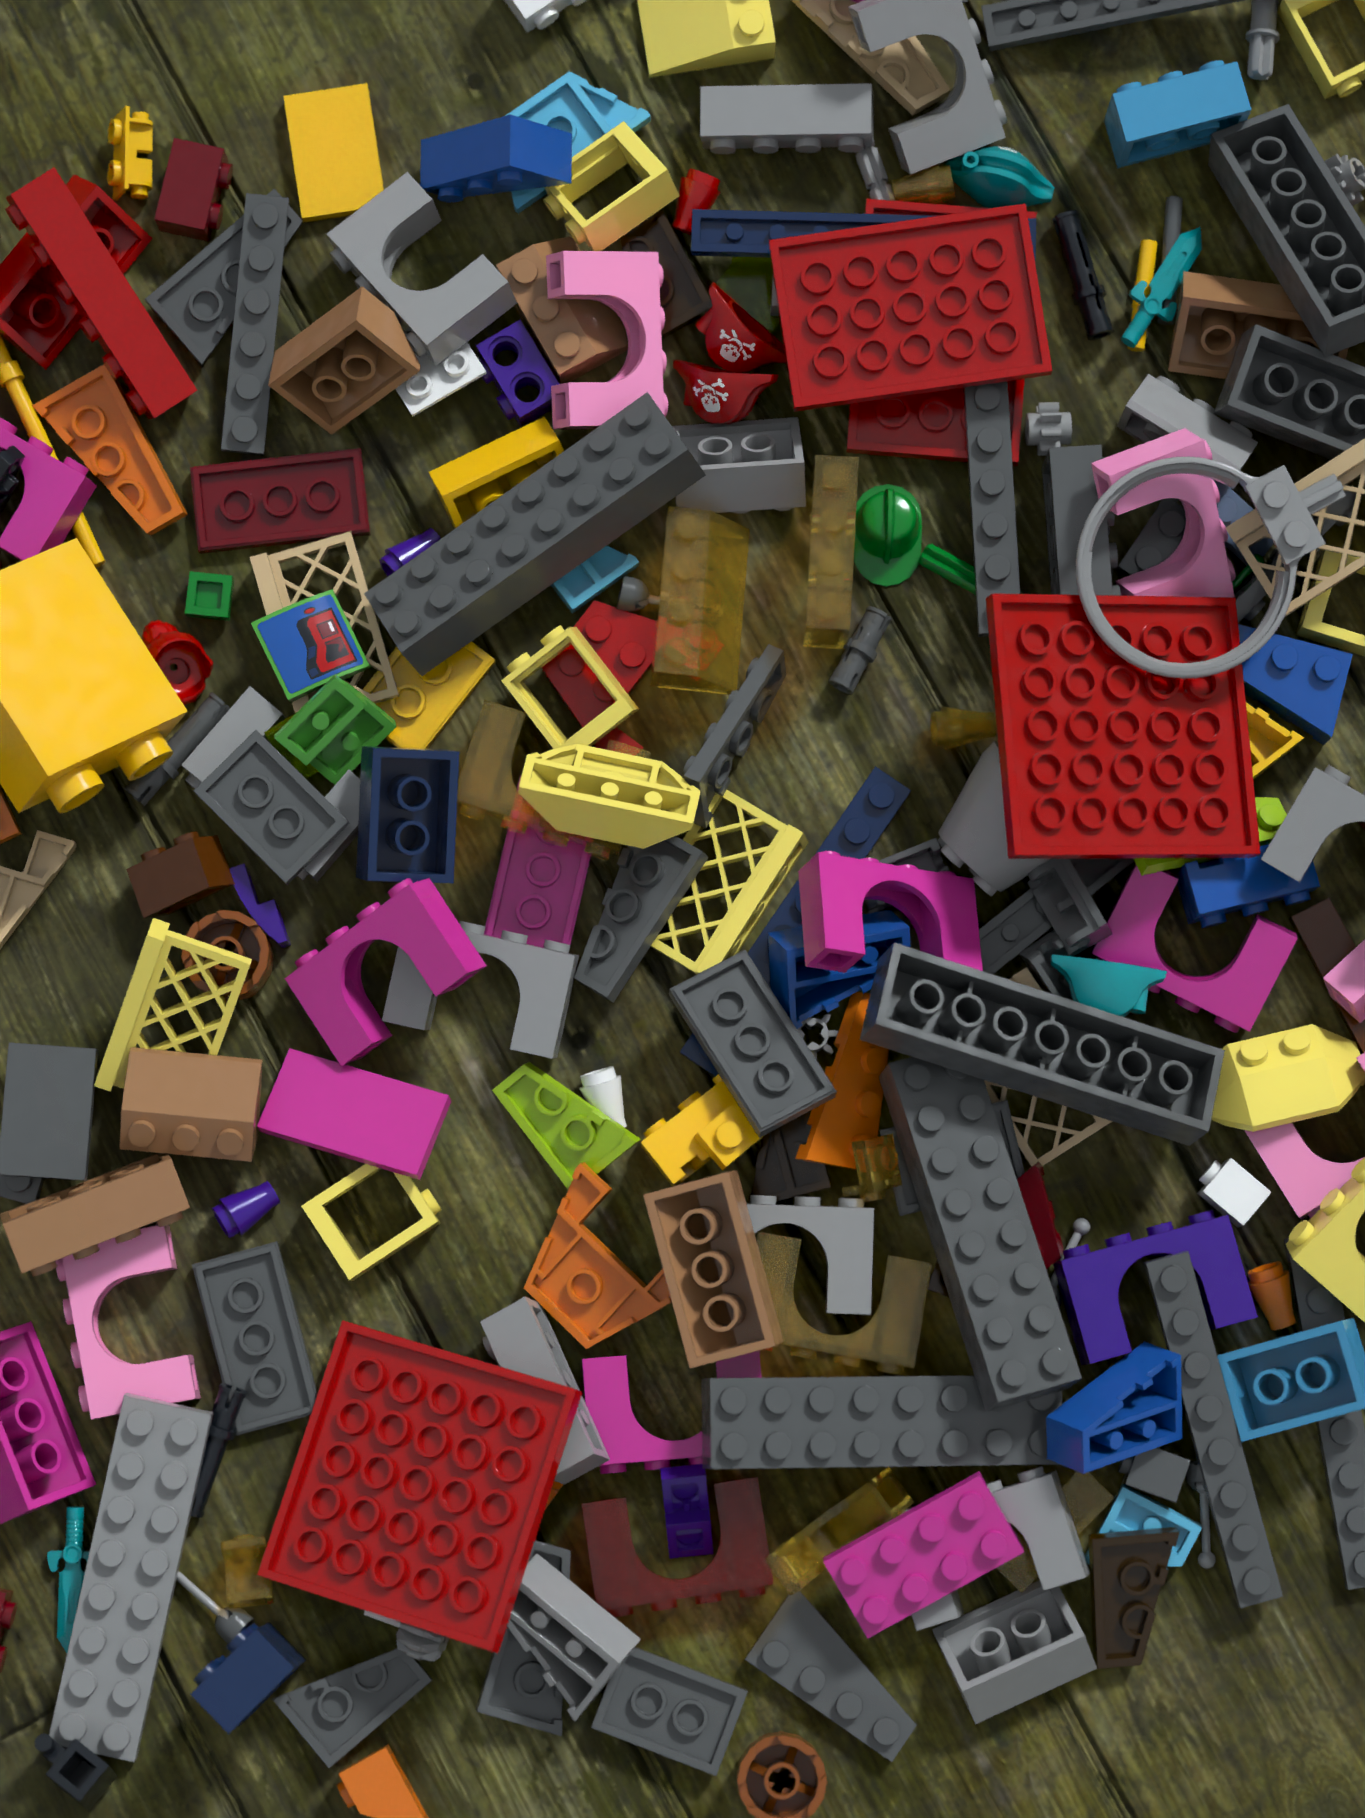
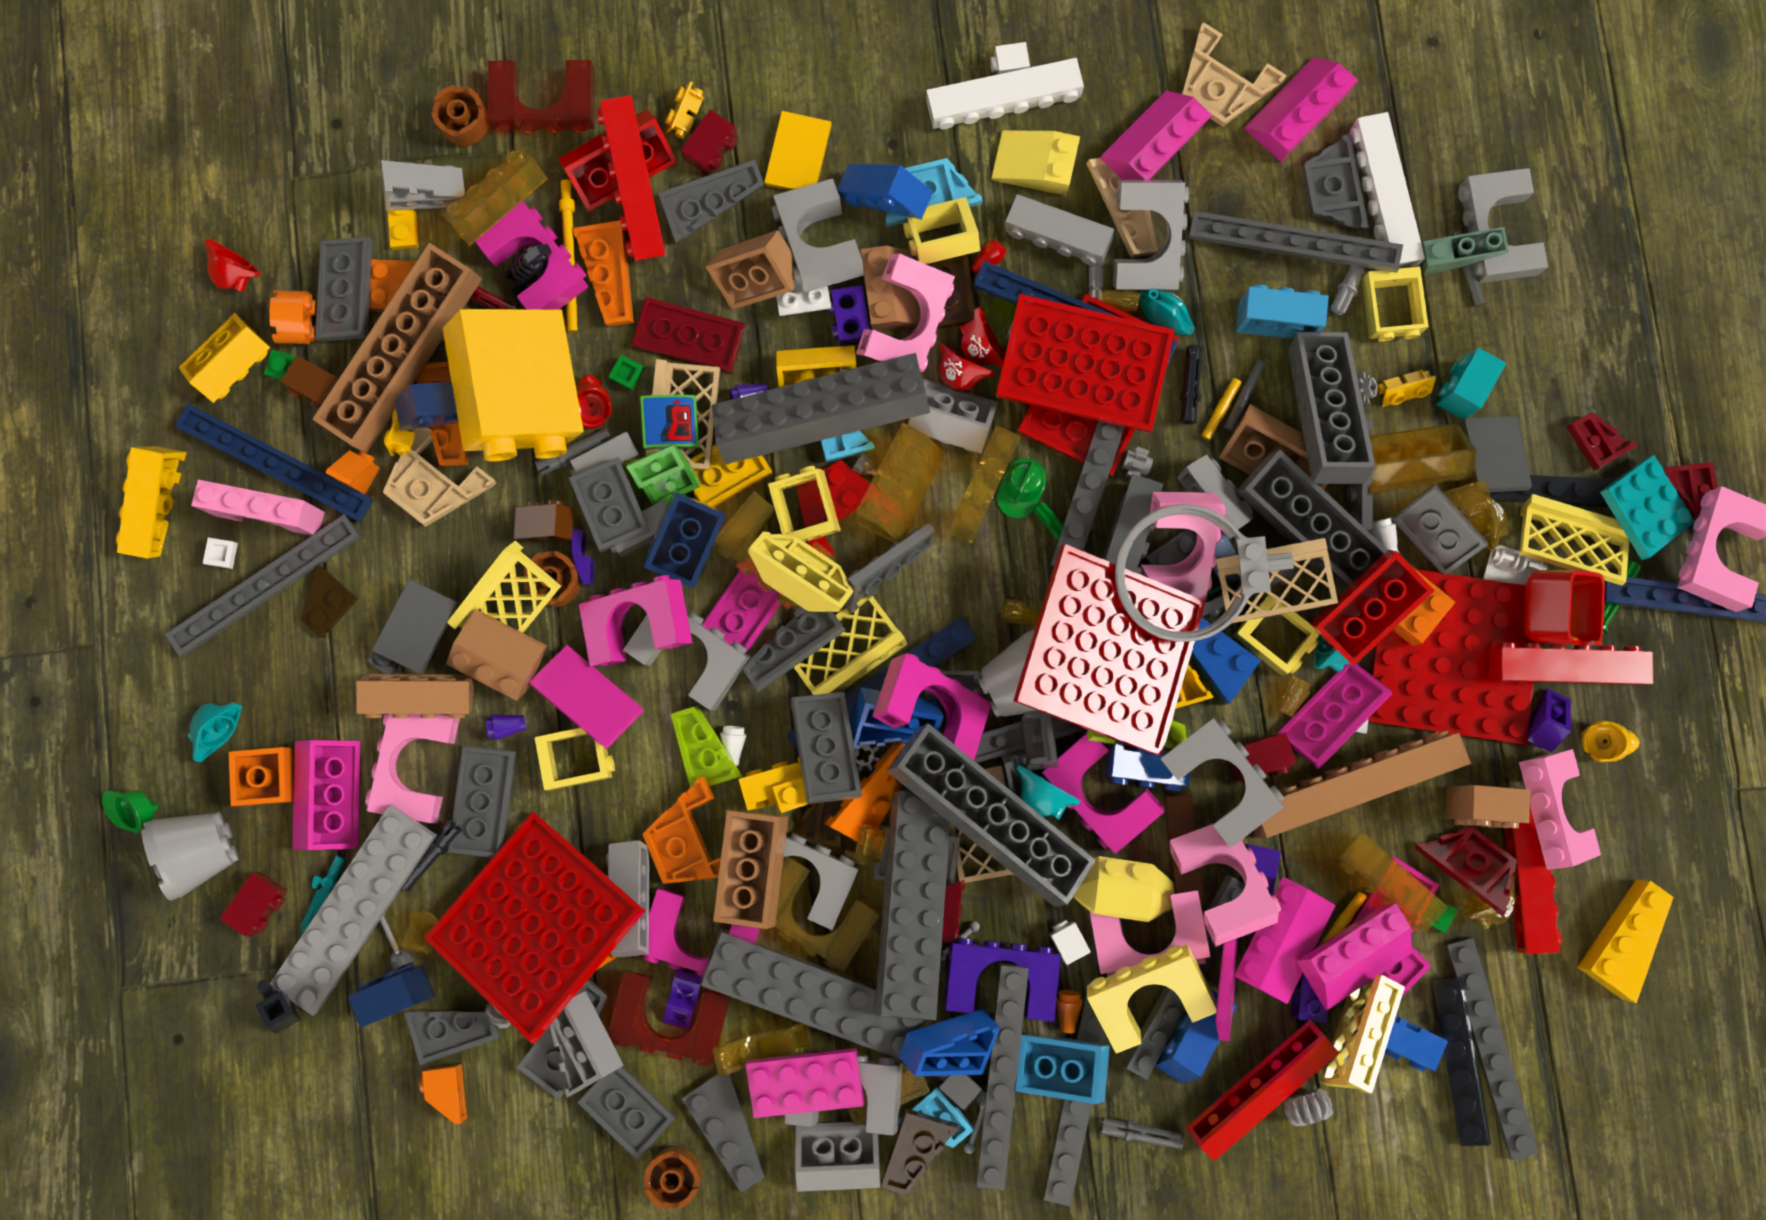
camera: 20 degrees right, 0 degrees up
dark grey plate [221,193,289,456] -> none
dark grey pin [828,606,892,695] -> none
teal sword [1121,227,1202,348] -> none

